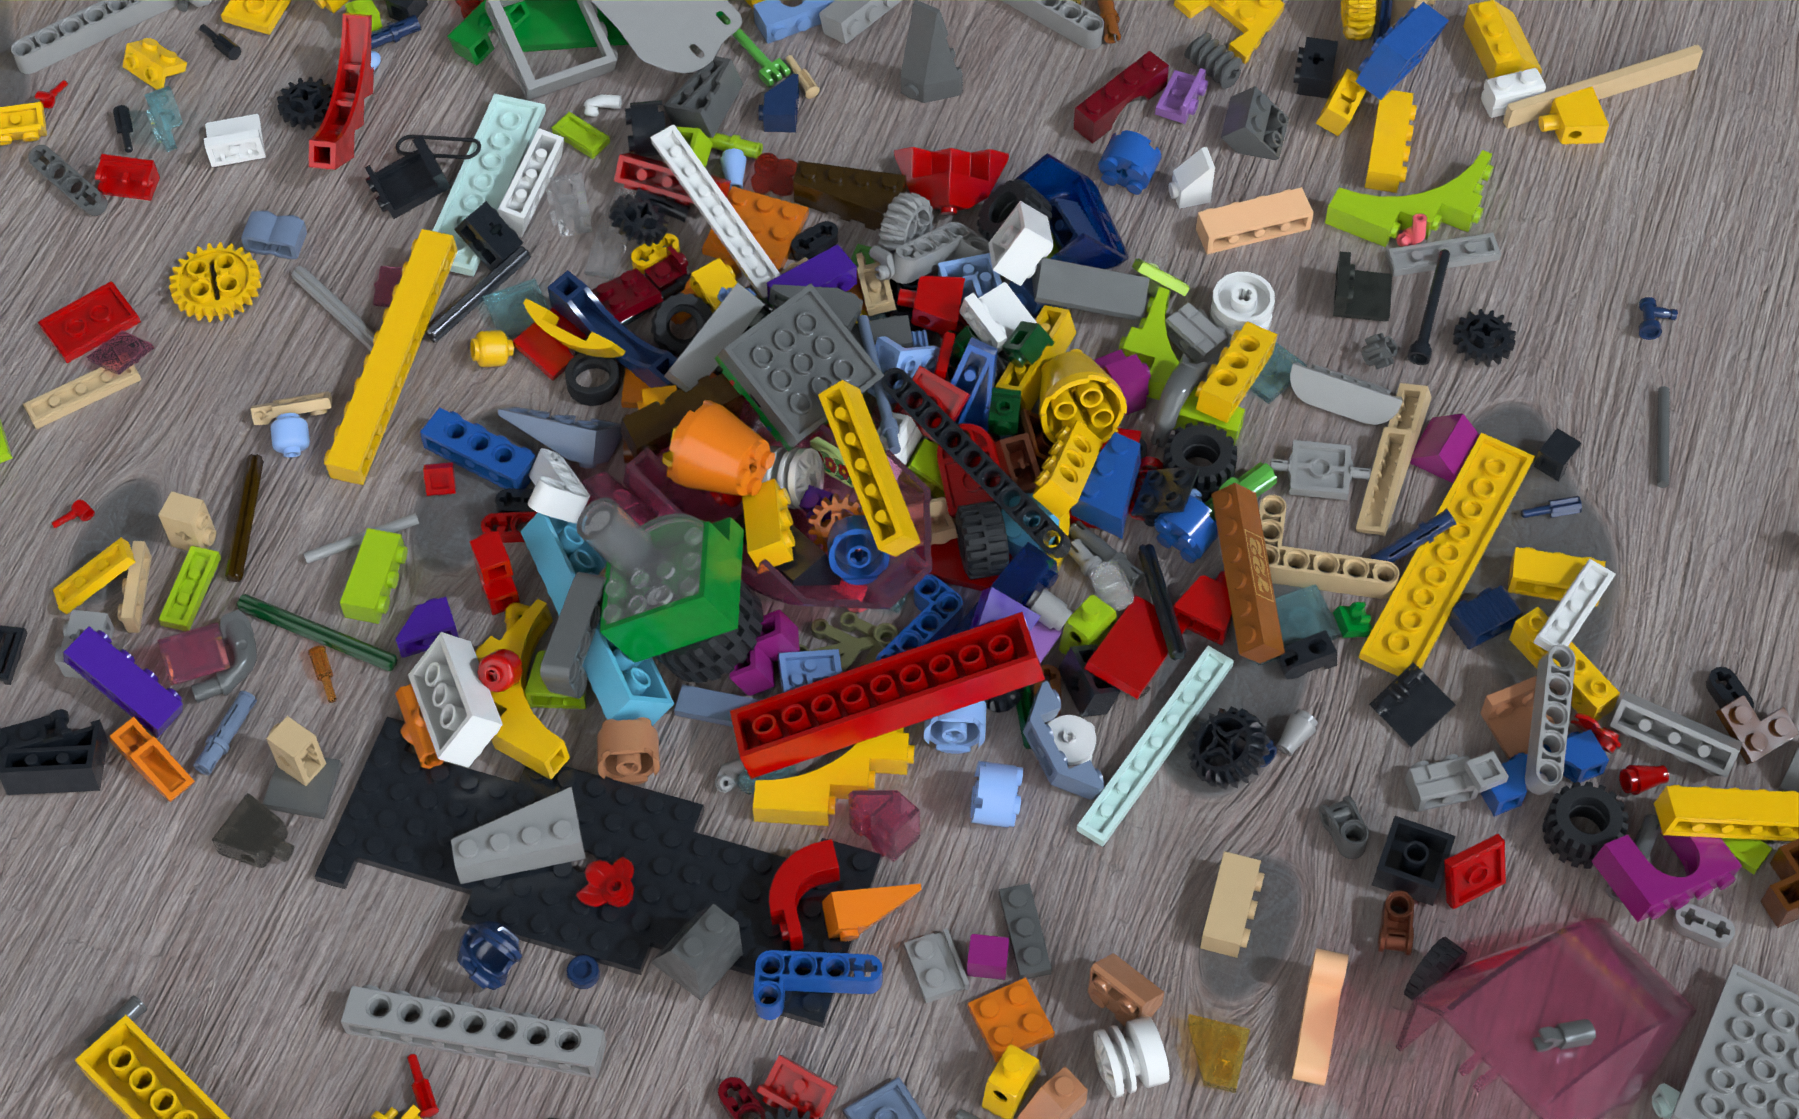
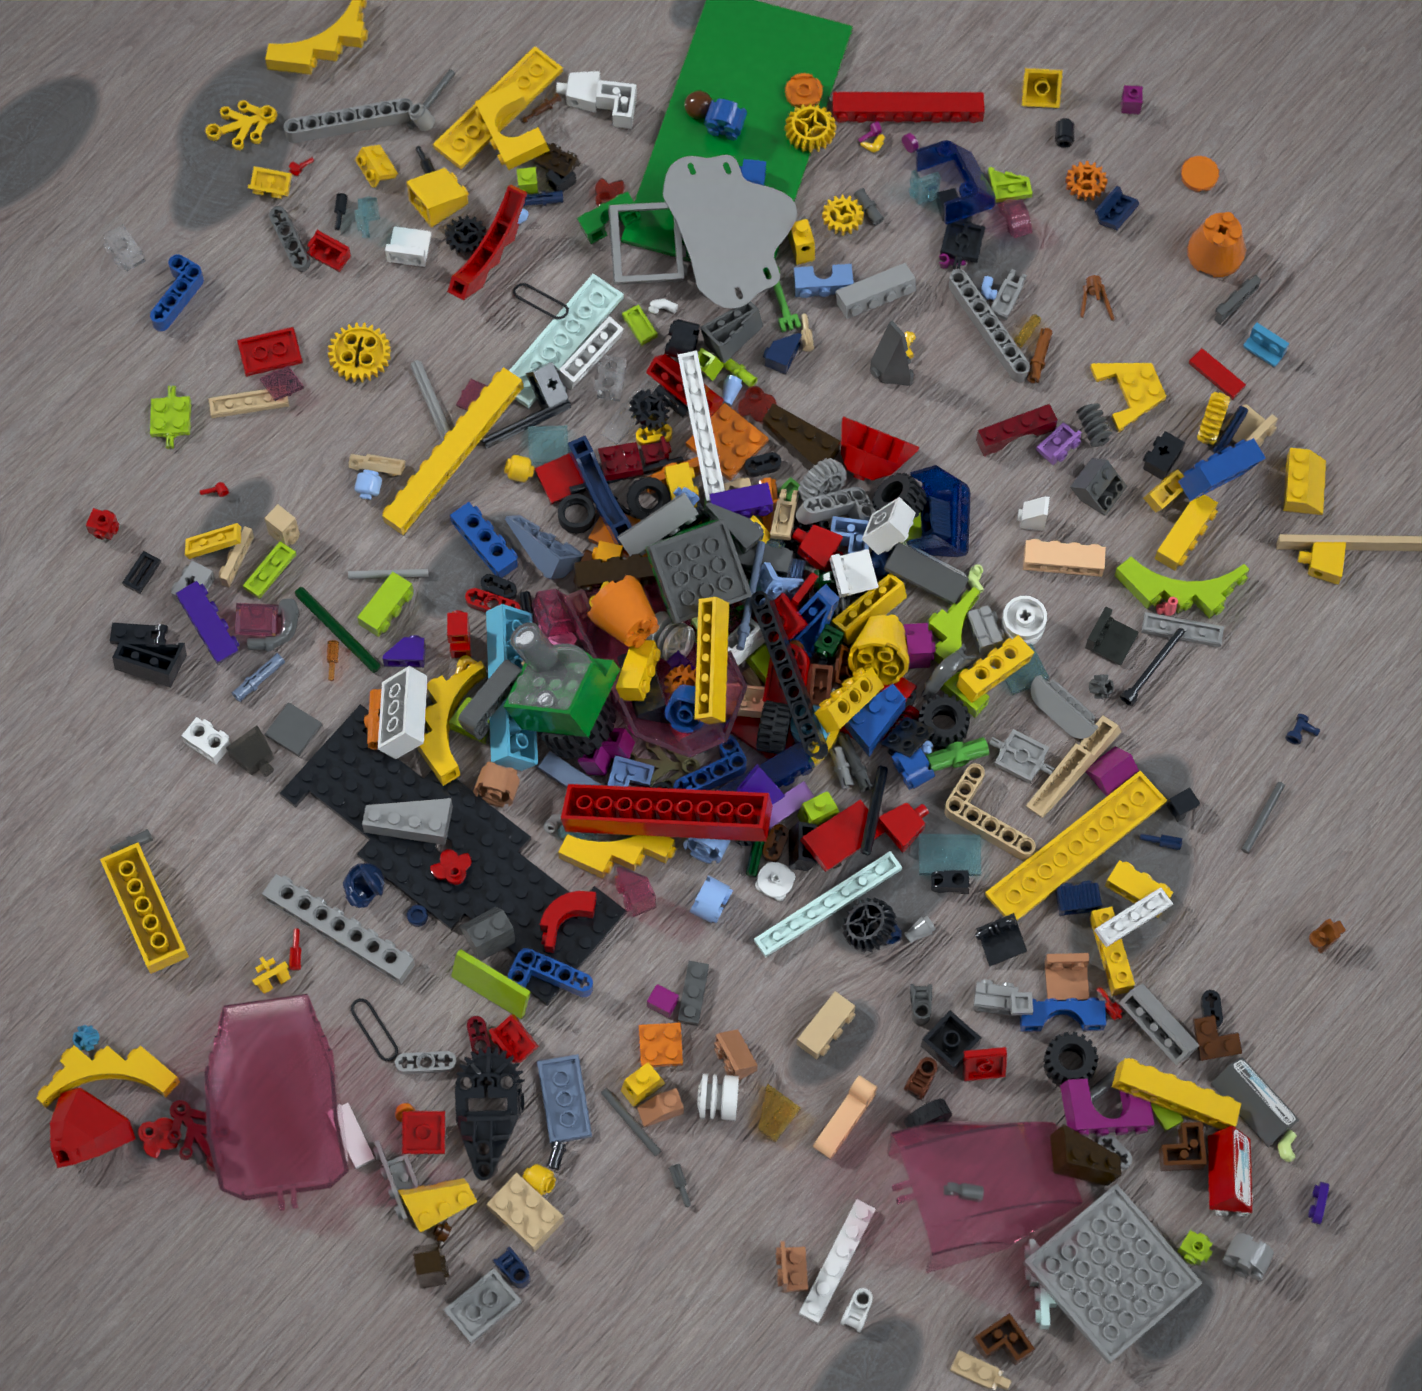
camera: 20 degrees right, 10 degrees up
orange slope [109,717,195,802] -> none
dark brown axle [225,454,264,582] -> none
sand blue brick [241,211,307,259] -> none
tan brick [266,716,326,786] -> none
black panel [365,135,451,219] -> none
red tile [423,462,457,496] -> none
red head [477,649,523,692] -> none
yellow slope [523,298,626,358] -> none
white beam [527,448,590,523] -> none
orange slope [822,883,922,941] -> none
light grey arm [869,245,895,281] -> none
light grey plate [904,928,970,1004] -> none
dark green brick [1002,321,1055,368] -> none
sand blue slope [1023,681,1104,800] -> none
light grey brick [1025,588,1072,631] -> none
clear gear [1090,559,1134,611] -> none
blue brick [1098,130,1162,195] -> none
lime tile [1132,258,1190,296] -> none
dark orange brick [1211,483,1285,664] -> none
green tile [1333,602,1372,638] -> none
dark blue pin [1370,508,1457,563] -> none
black gear [1453,309,1516,367] -> none
white brick [1481,68,1546,118] -> none
light grey beam [1525,644,1576,795] -> none
red cone [1619,765,1669,795] -> none
none -> white brick [181,717,231,765]
none -> yellow slope [406,168,469,228]
none -> lime tile [451,949,530,1019]
none -> dark brown wedge [1050,1124,1122,1186]

